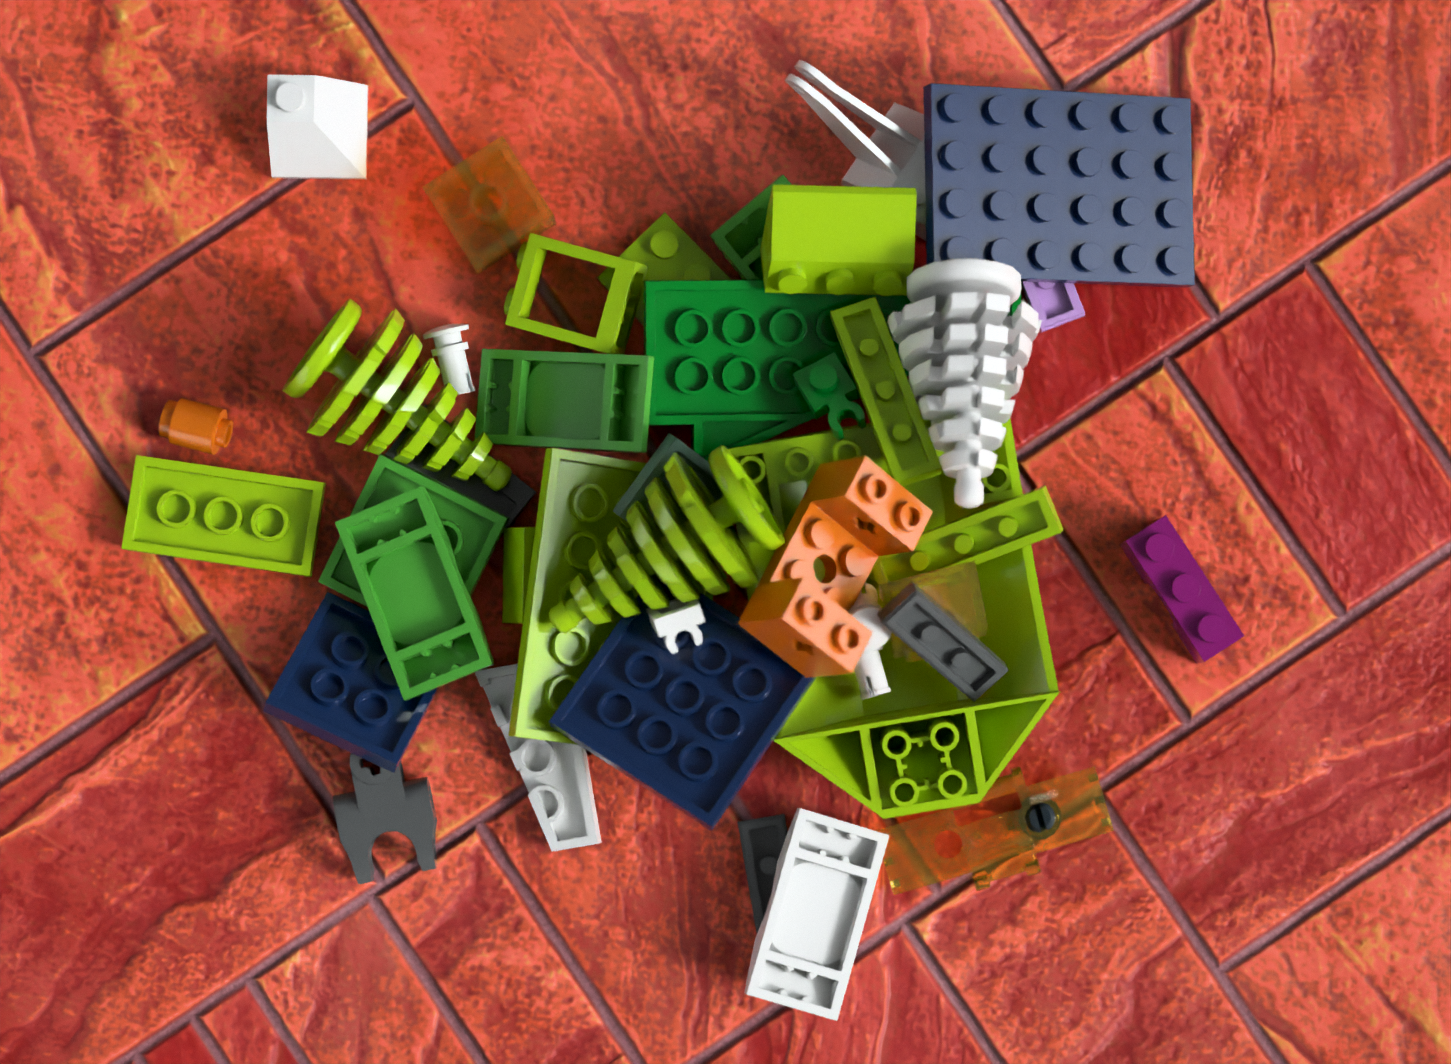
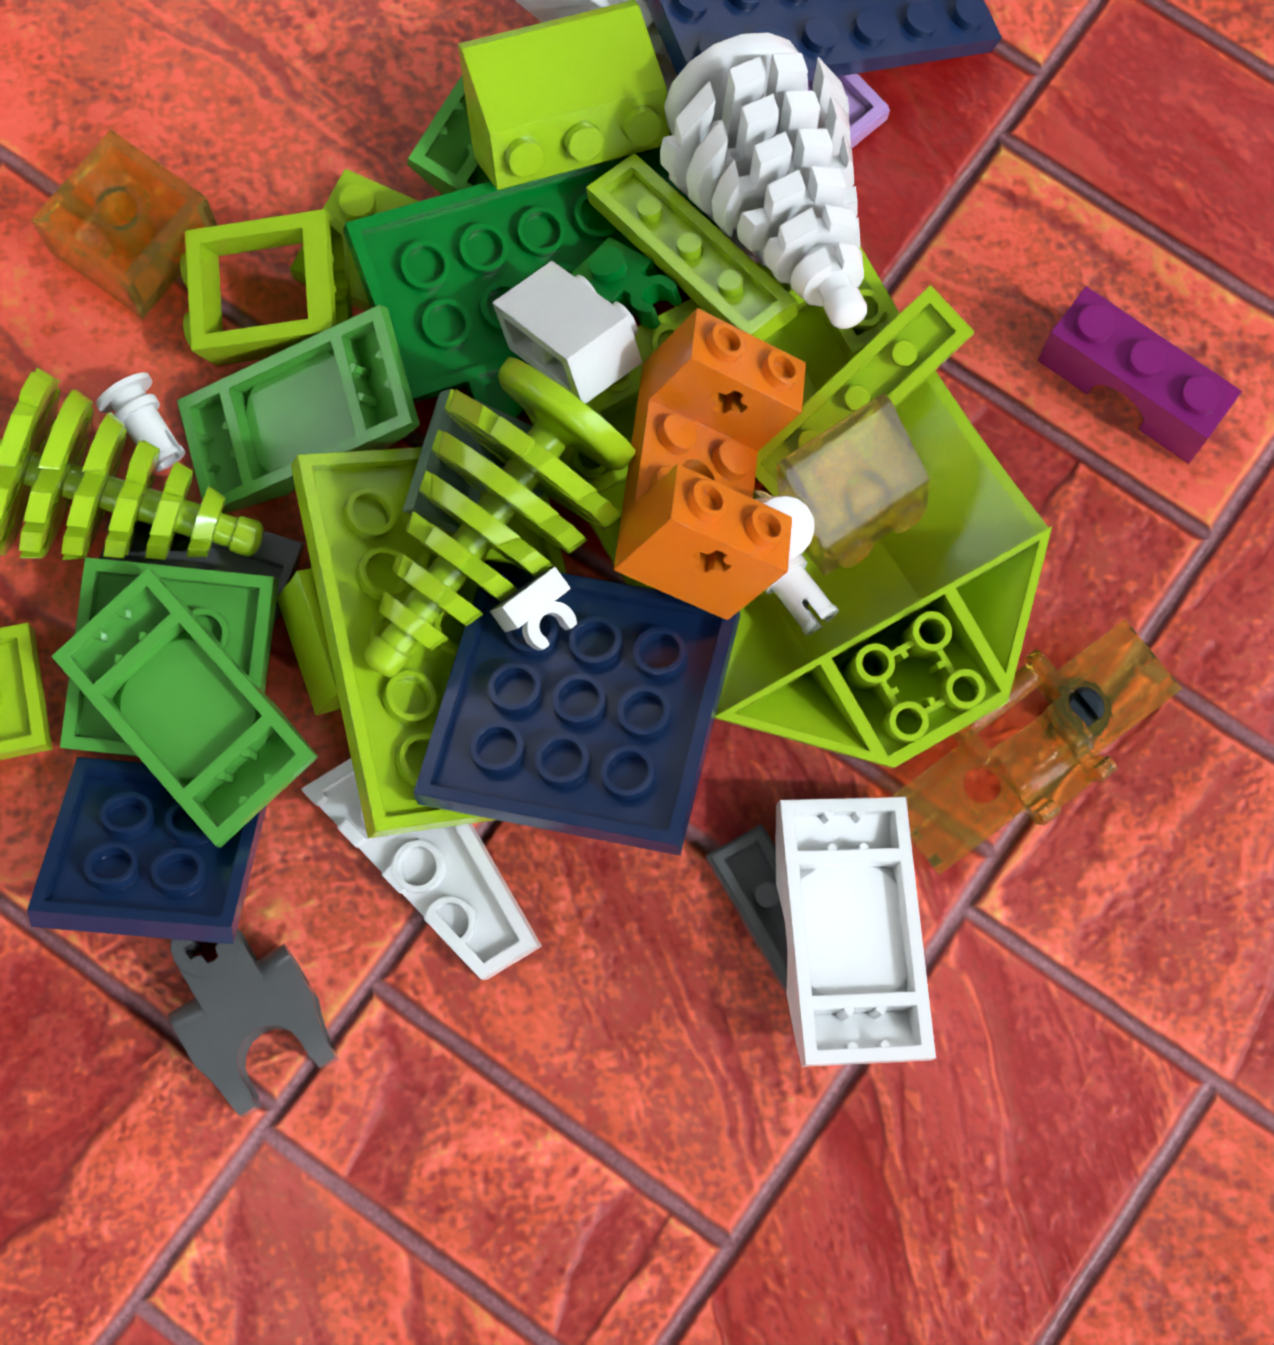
camera: 20 degrees left, 10 degrees down
dark grey tile [877,581,1009,702] -> none
none -> white brick [492,261,642,404]

